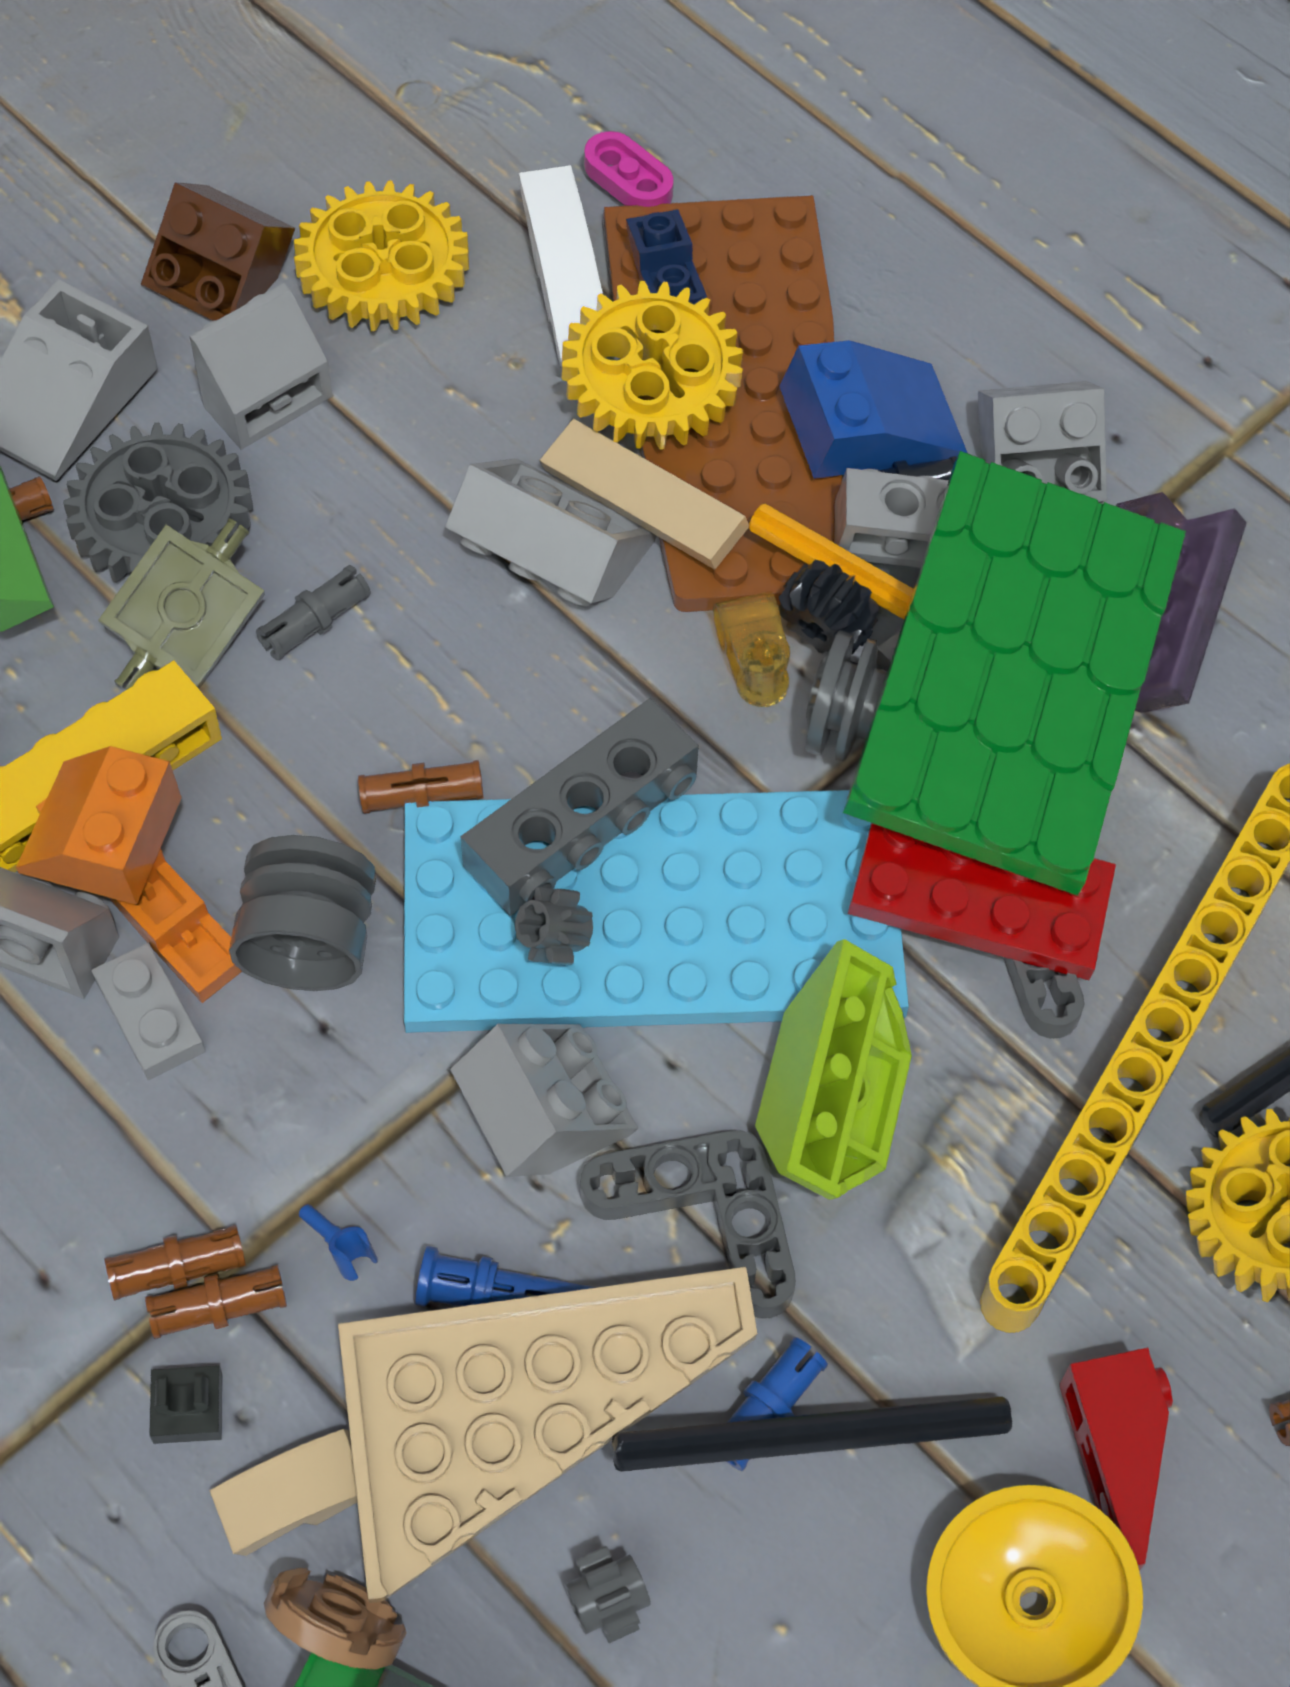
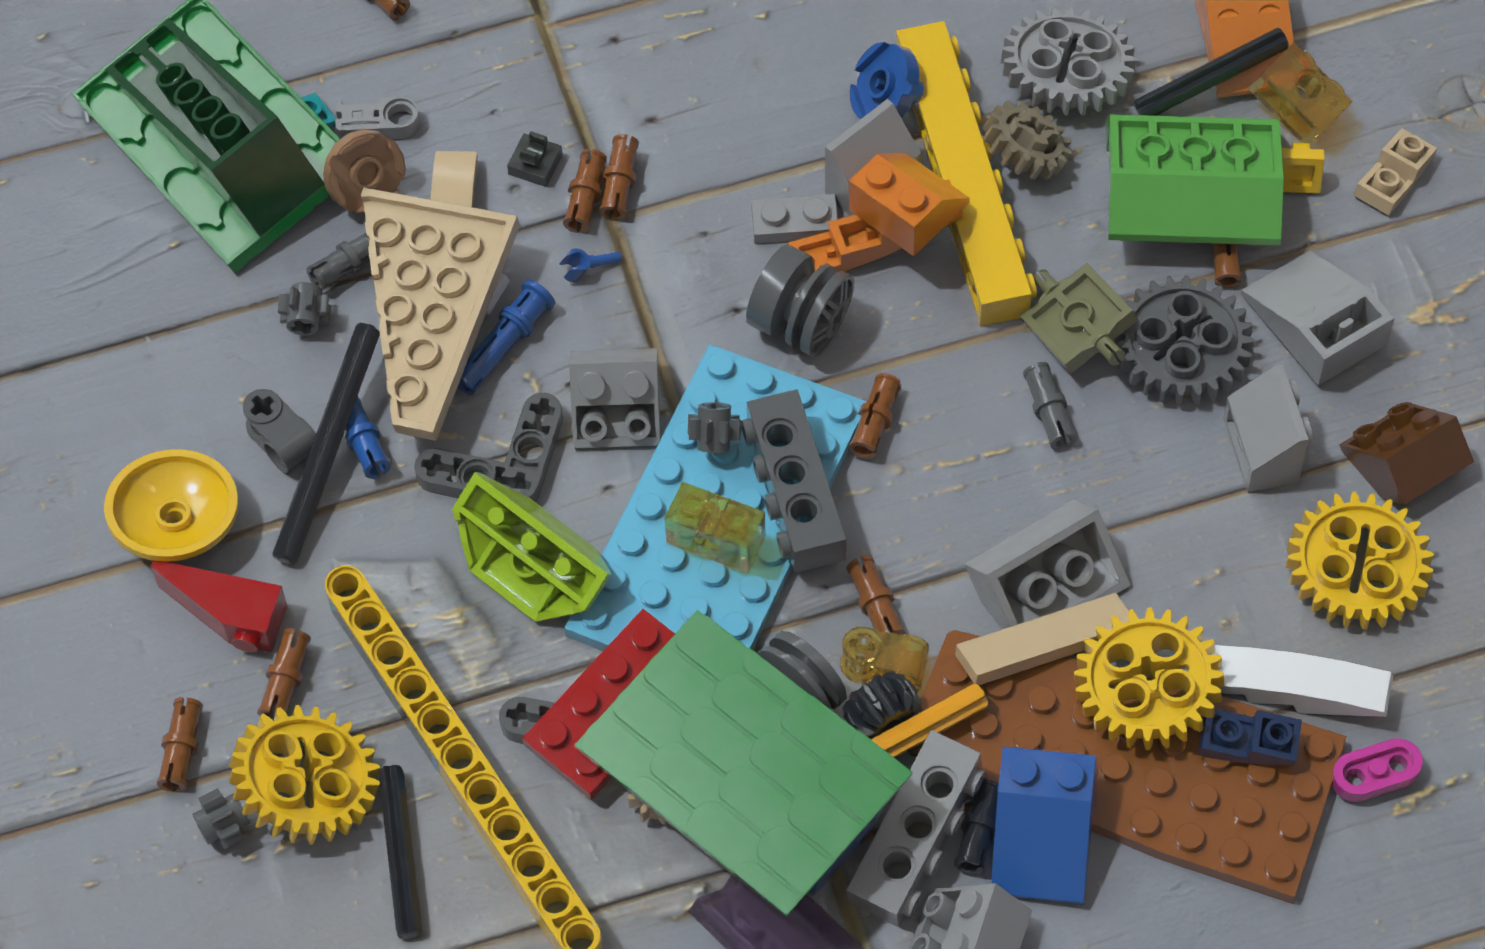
camera: 120 degrees right, 0 degrees up
none -> dark grey piece [243,389,316,473]
none -> dark orange pin [257,628,311,721]
none -> dark grey pin [306,232,370,290]
none -> clear yellow brick [664,482,766,573]
none -> dark orange pin [846,555,906,646]

